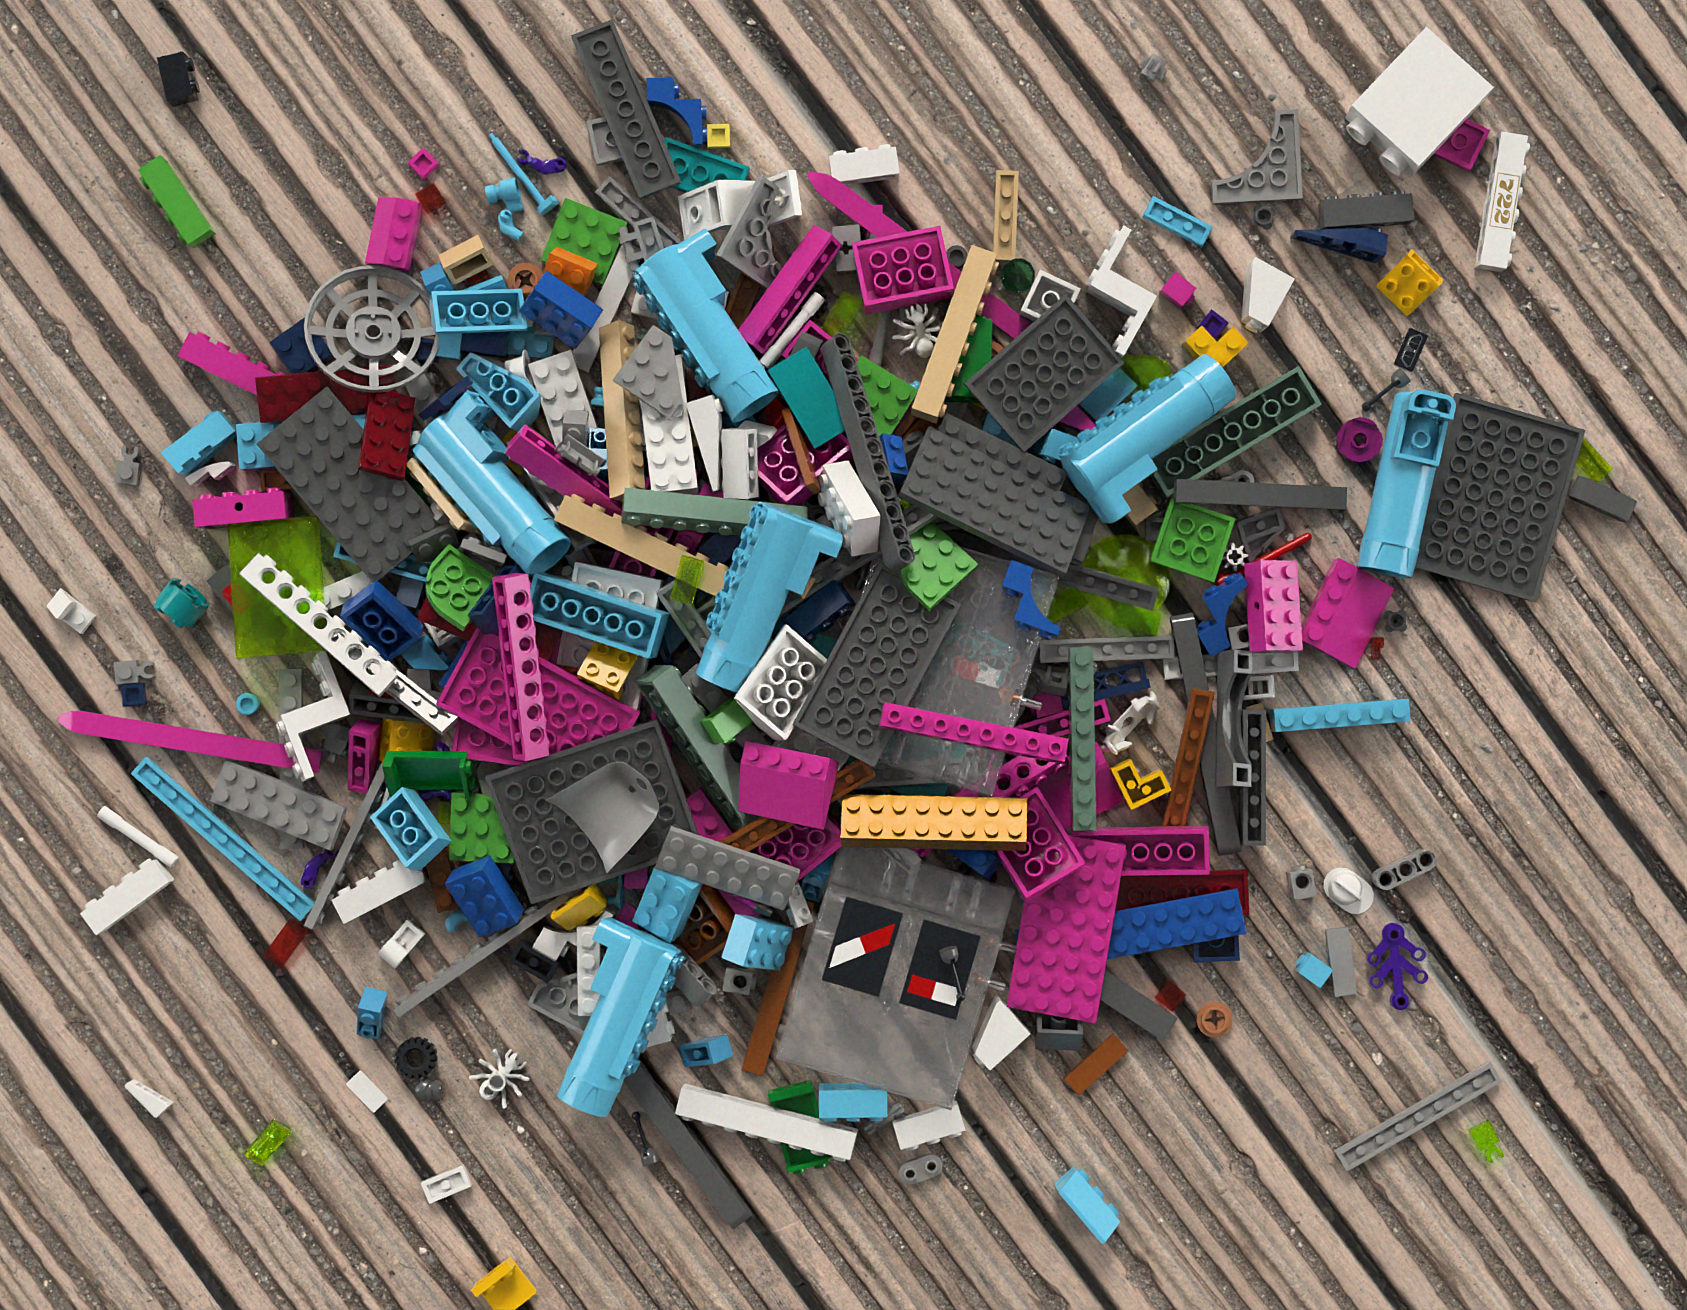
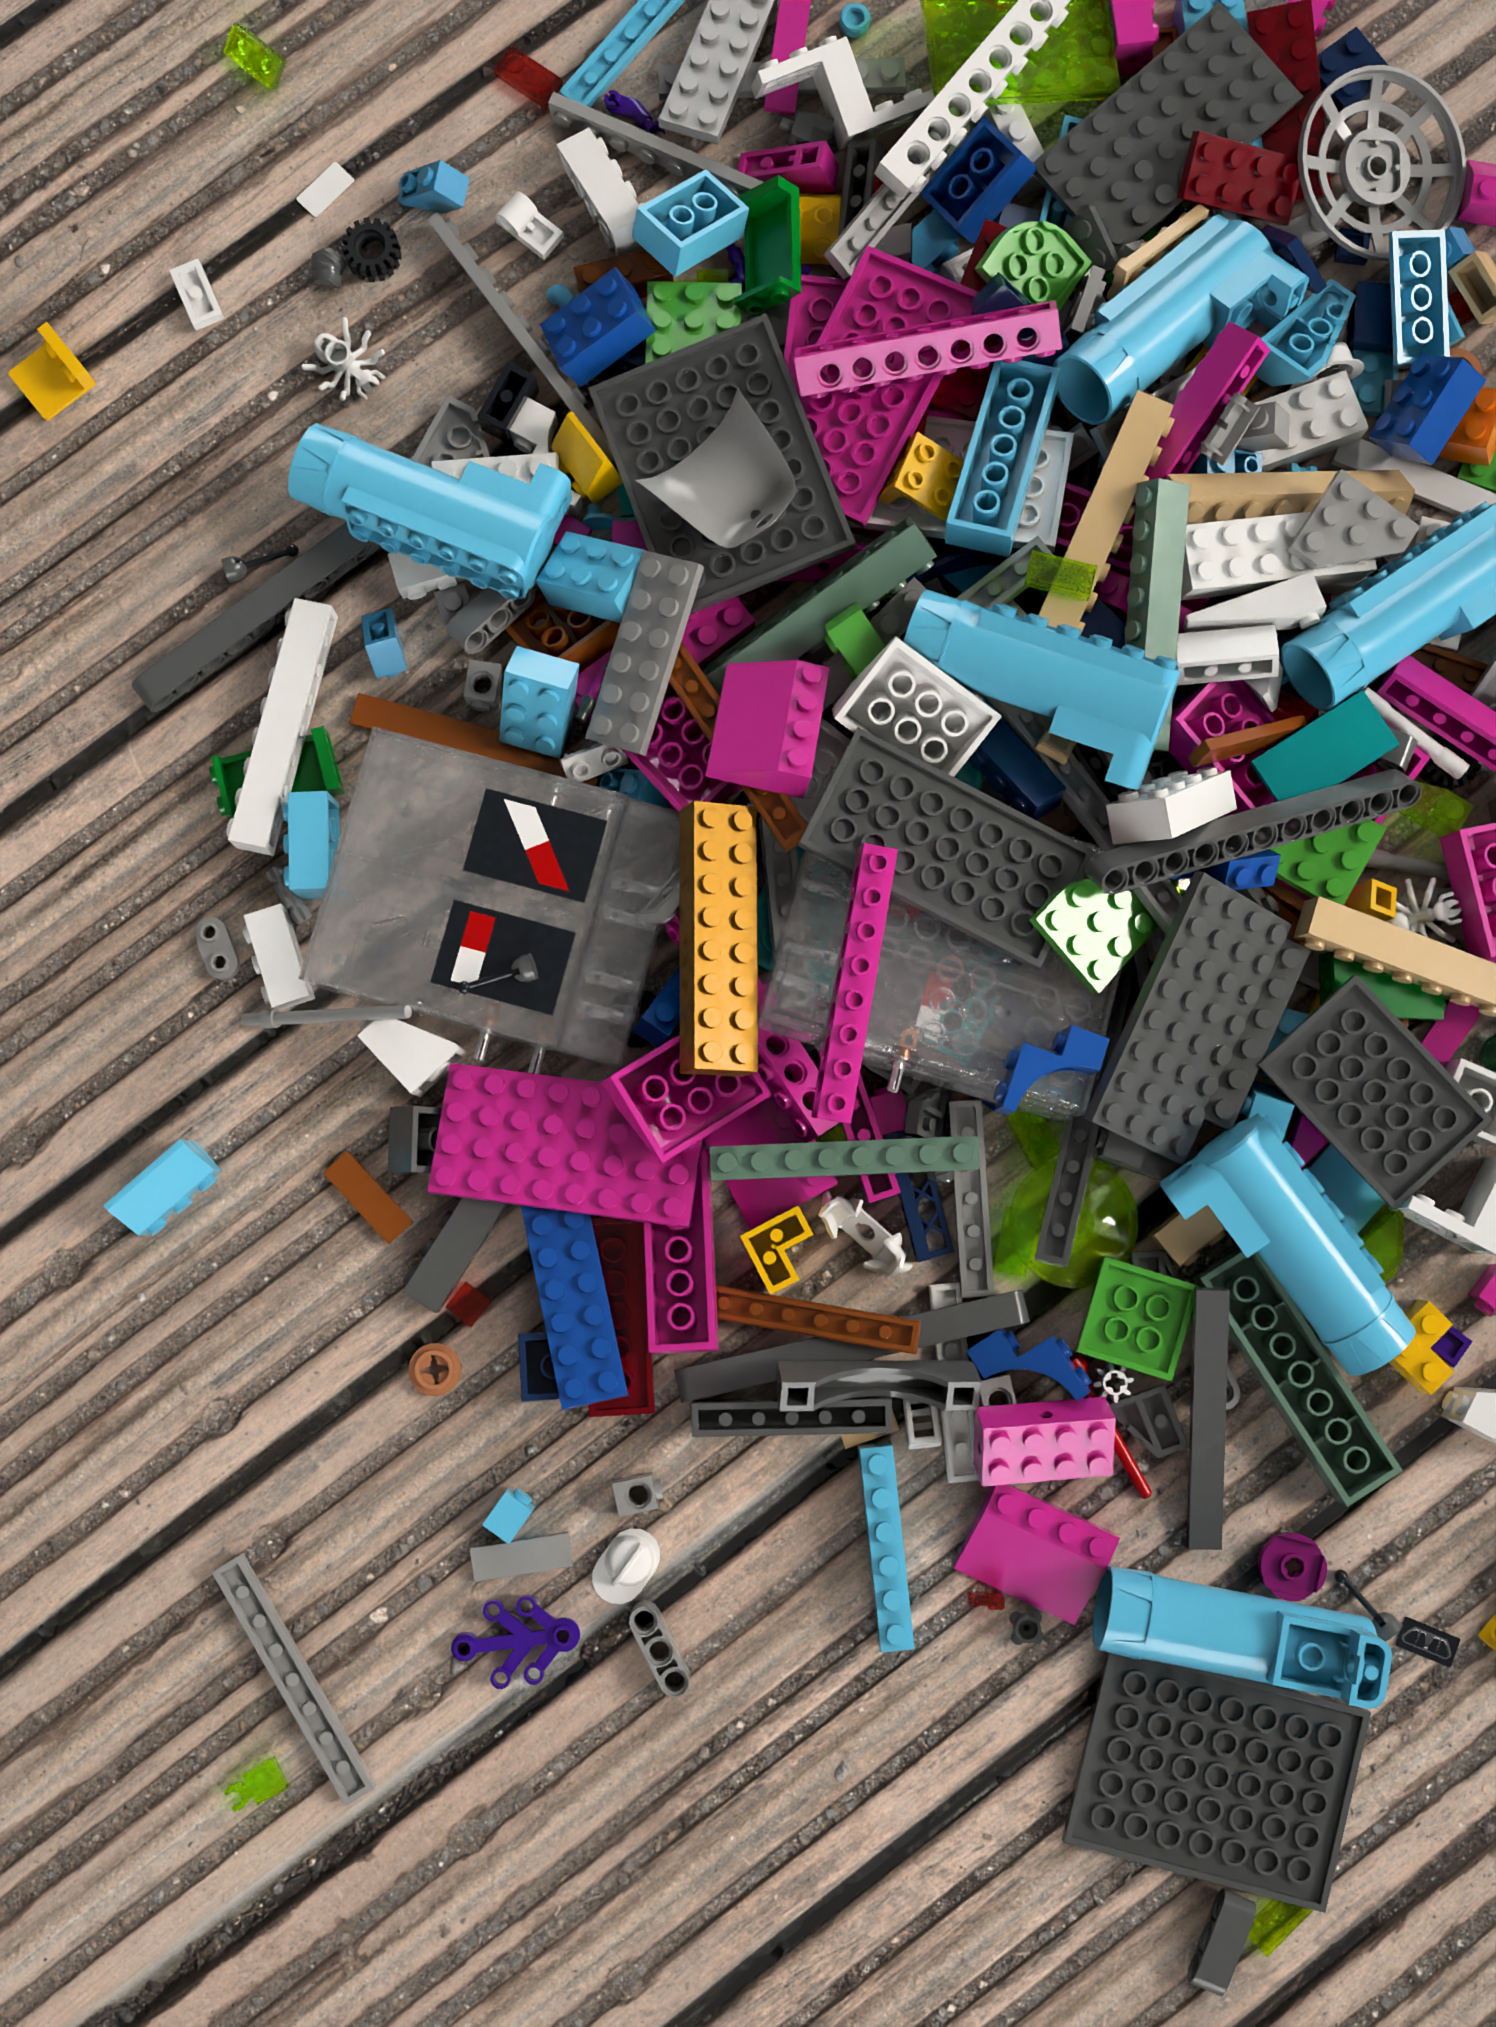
camera: 85 degrees right, 5 degrees down
medium azure brick [436,333,463,362] -> none
none -> light grey bar [241,1005,412,1029]
none -> yellow brick [1344,878,1397,921]

